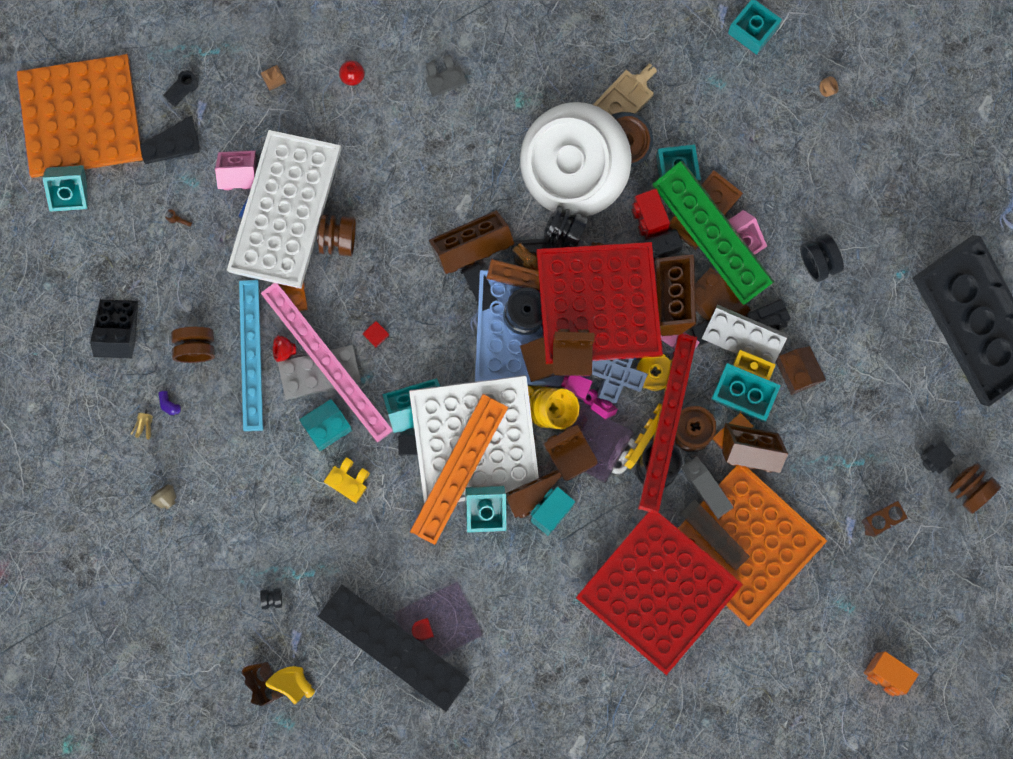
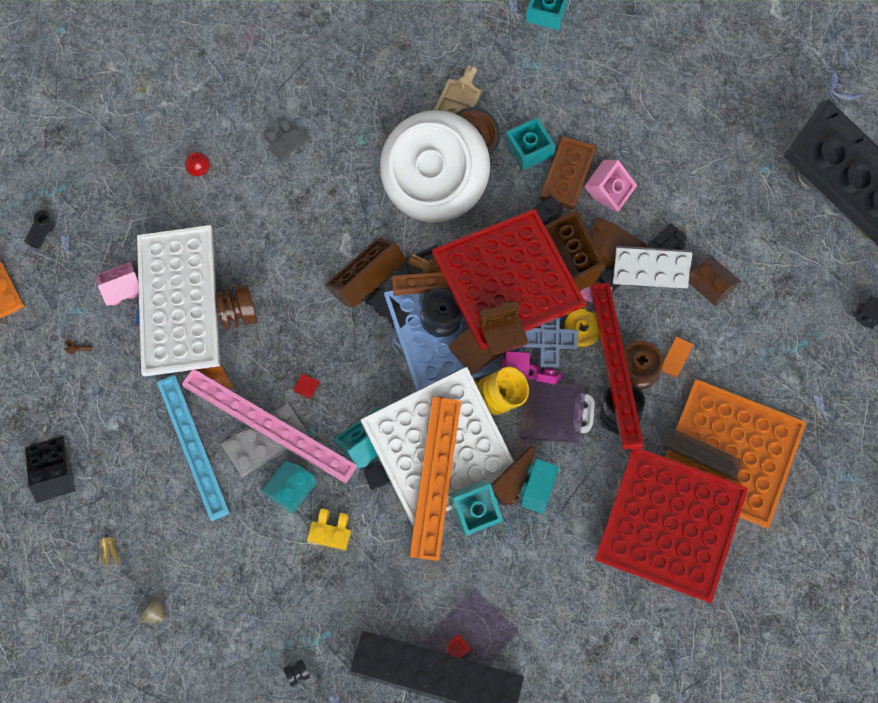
camera: 15 degrees left, 10 degrees down
black wing [140,116,200,164] -> none
dark purple arm [158,391,181,415] -> none
reddish brown wheel [171,326,215,363] -> none
medium nougat tile [261,65,286,91] -> none
red brick [273,335,296,362] -> none
black wheel [543,205,588,248] -> none
reddish brown bracket [543,425,598,481] -> none
yellow plate [624,403,662,470] -> none
red brick [631,189,670,240] -> none
green plate [652,161,775,305] -> none
dark grey slope [681,457,734,519] -> none
teal slope [710,363,781,422] -> none
reddish brown slope [722,423,788,473] -> none
yellow brick [733,350,776,380] -> none
black wheel [800,234,844,282] -> none
medium nougat tile [819,76,839,97] -> none
reddish brown piece [861,501,908,537] -> none

